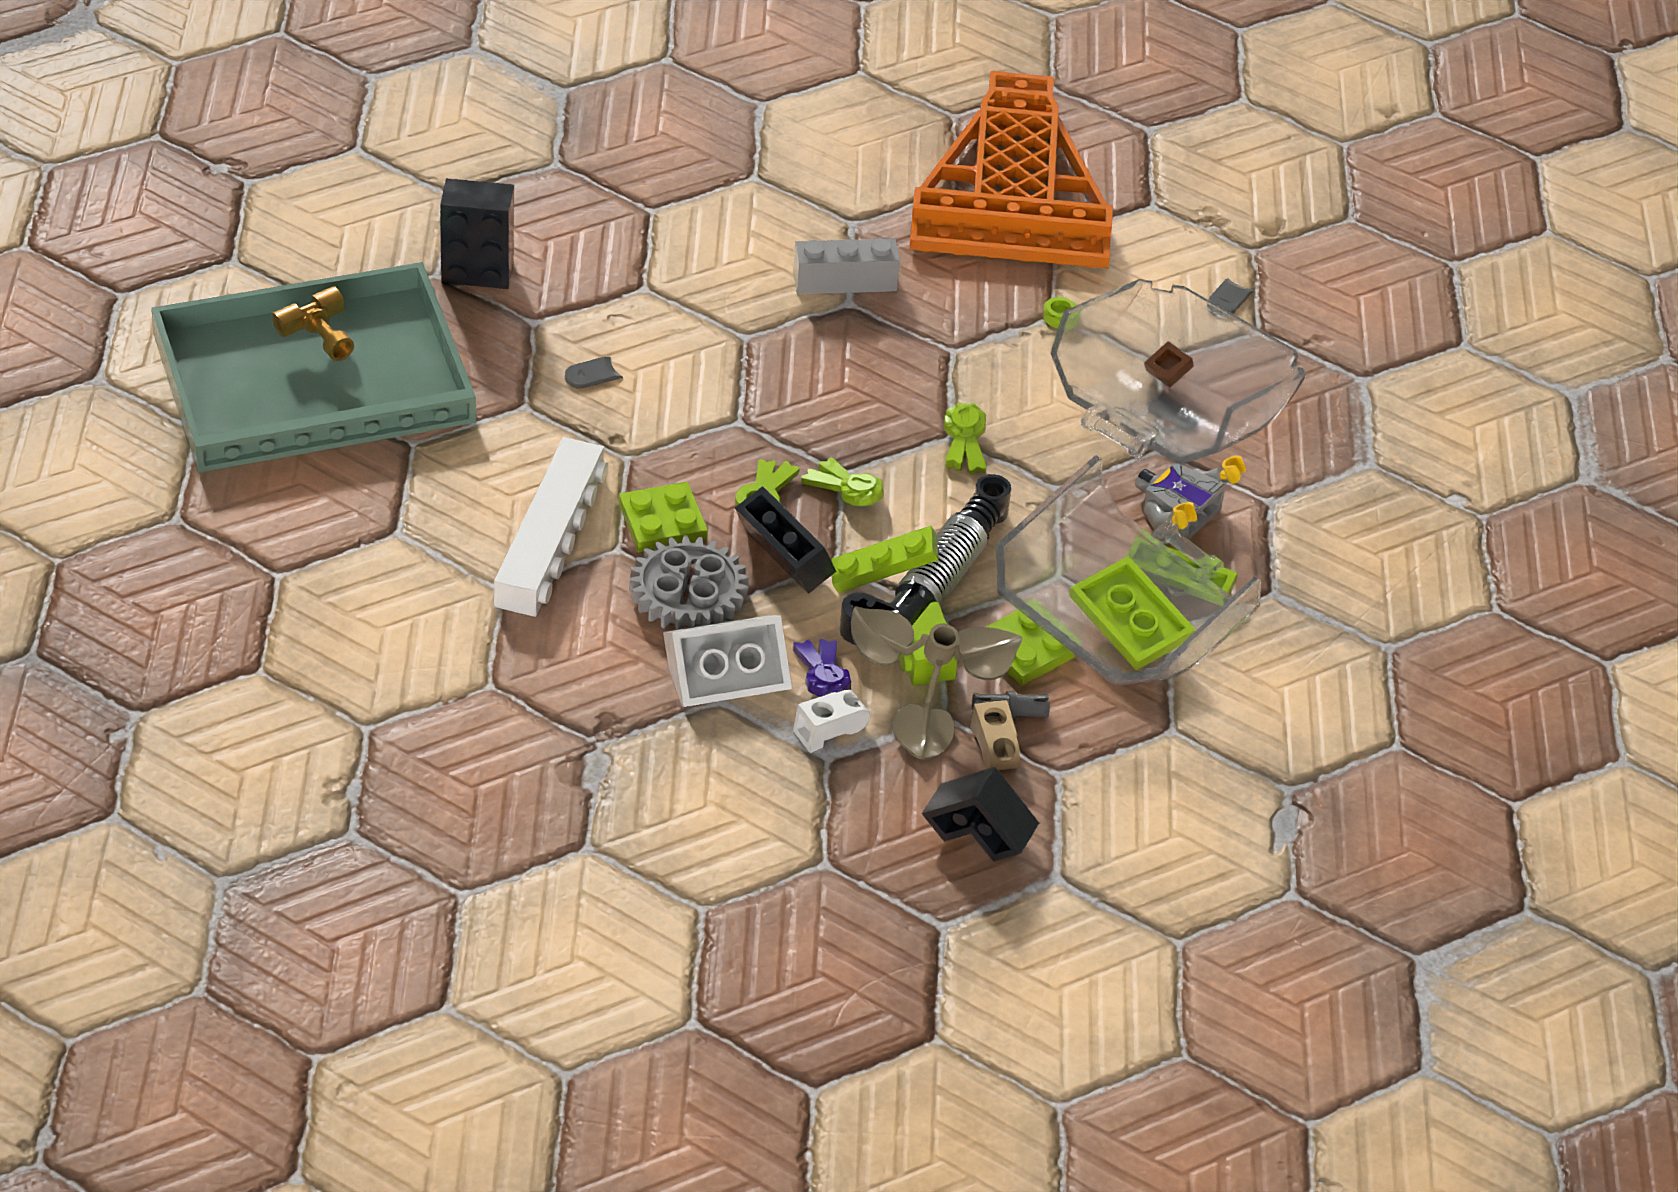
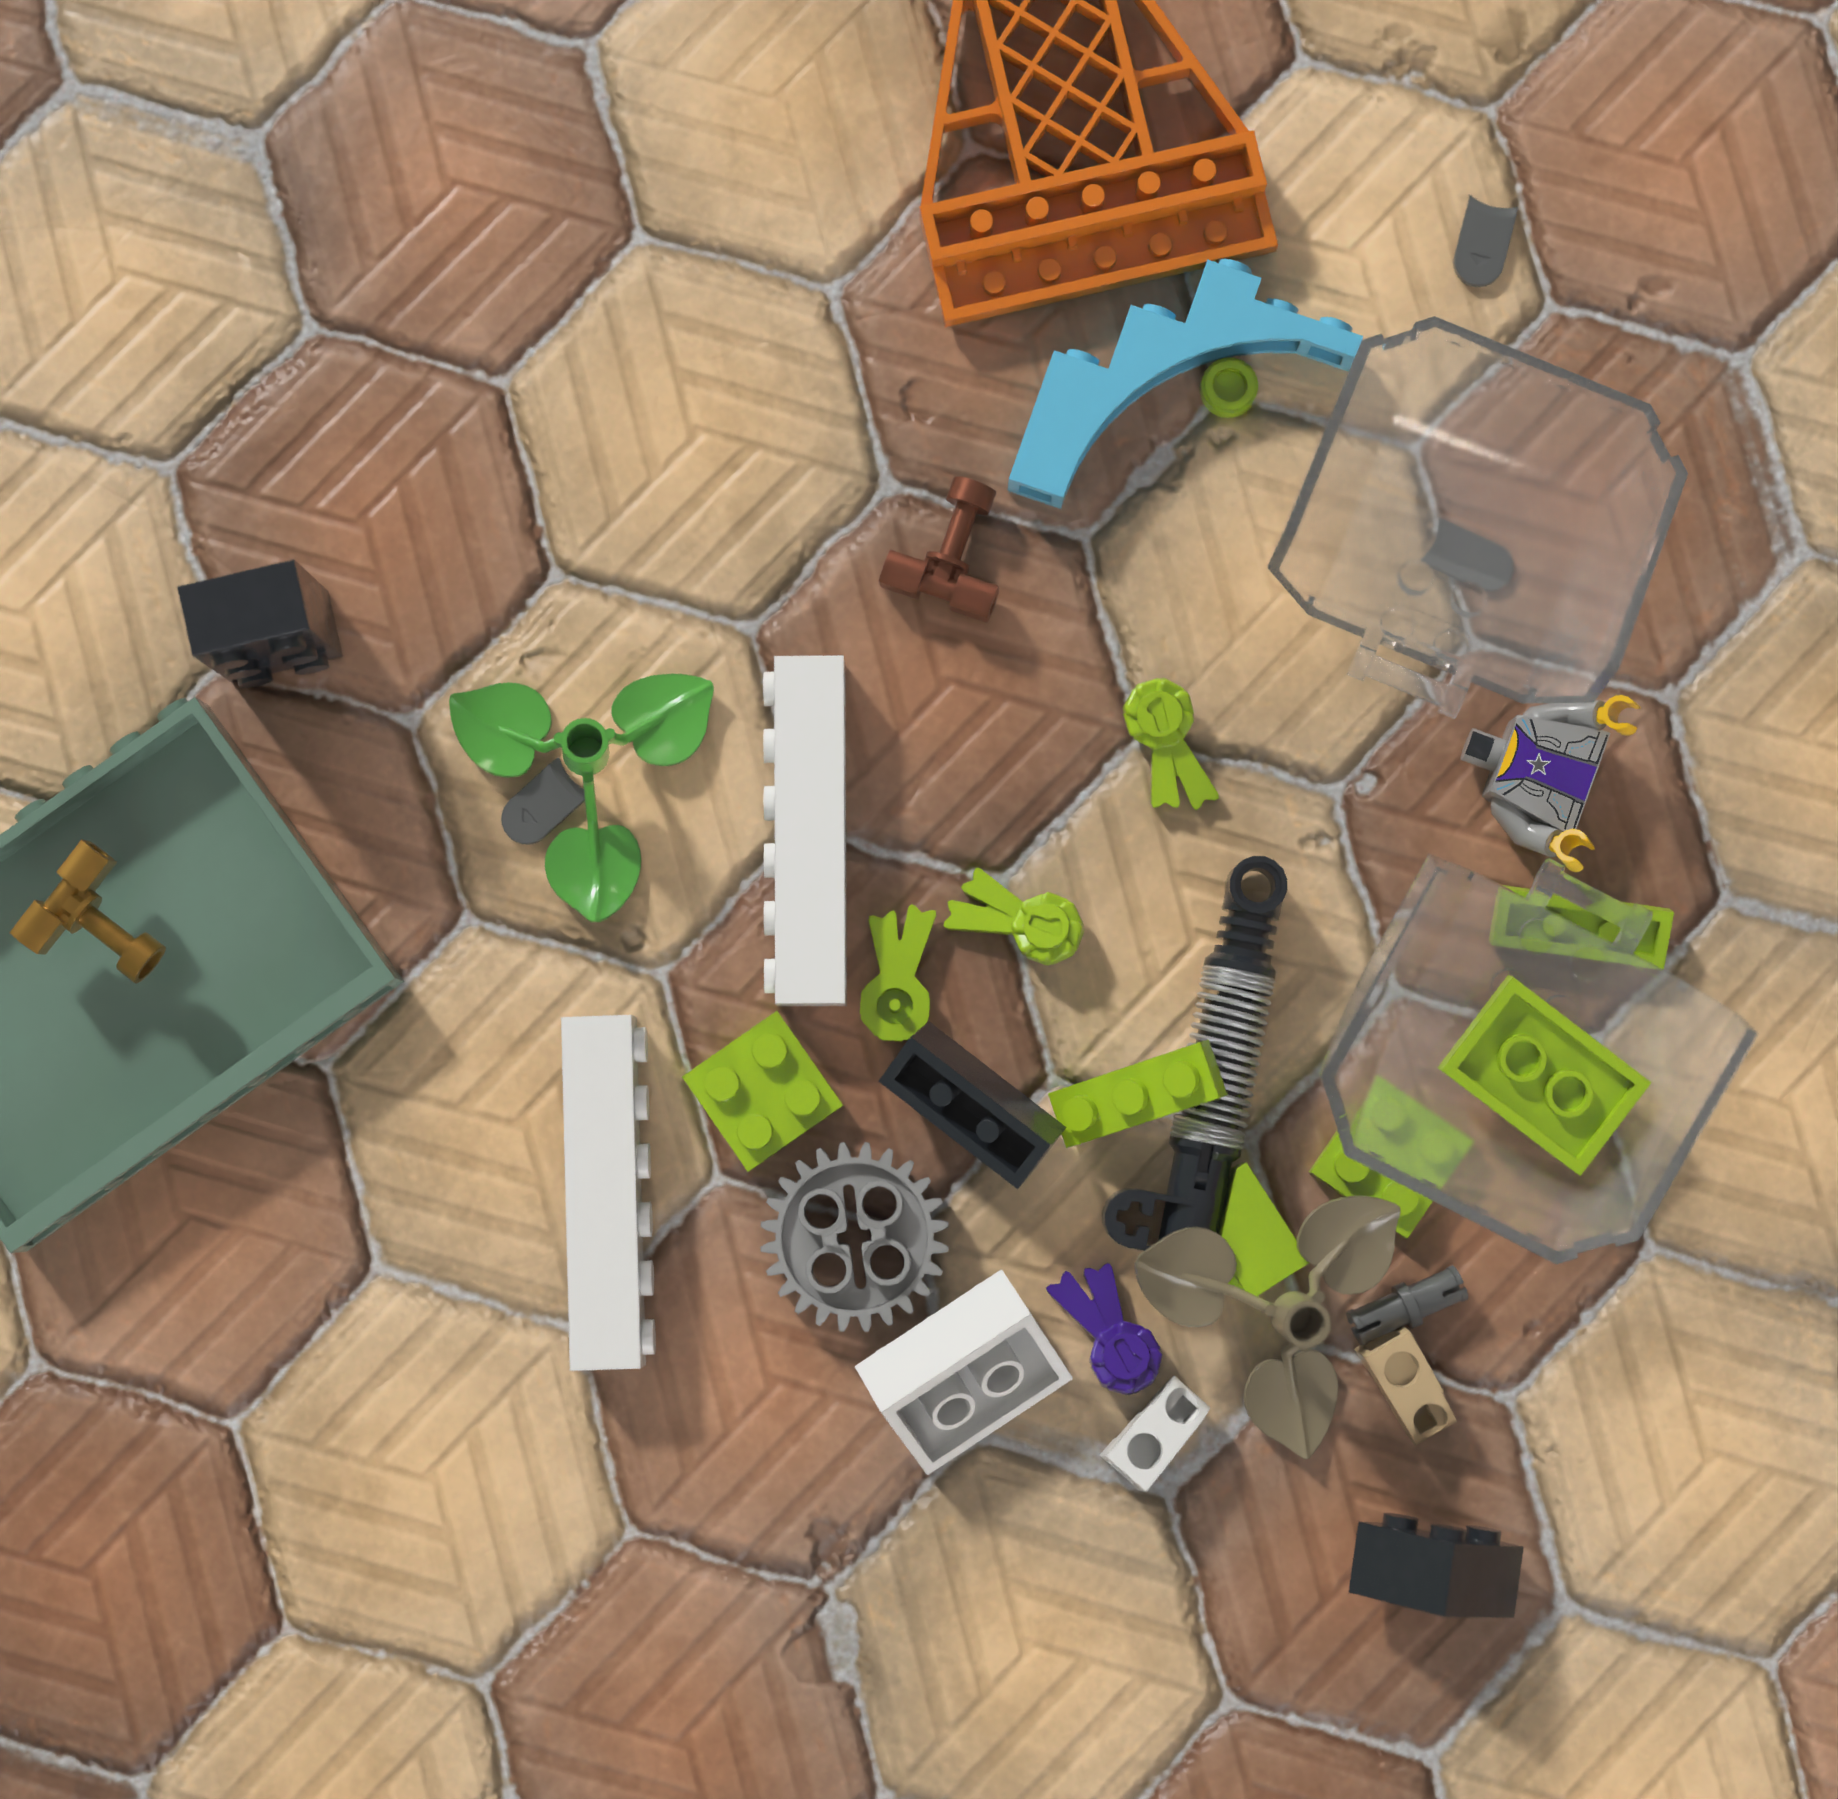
camera: 10 degrees left, 40 degrees up
light grey brick [793,238,900,294] -> none
reddish brown plate [1144,341,1194,388] -> none
none -> bright green plant [449,674,714,922]
none -> white brick [763,655,847,1006]
none -> copper bar [879,476,999,623]
none -> medium azure arch [1007,259,1363,509]

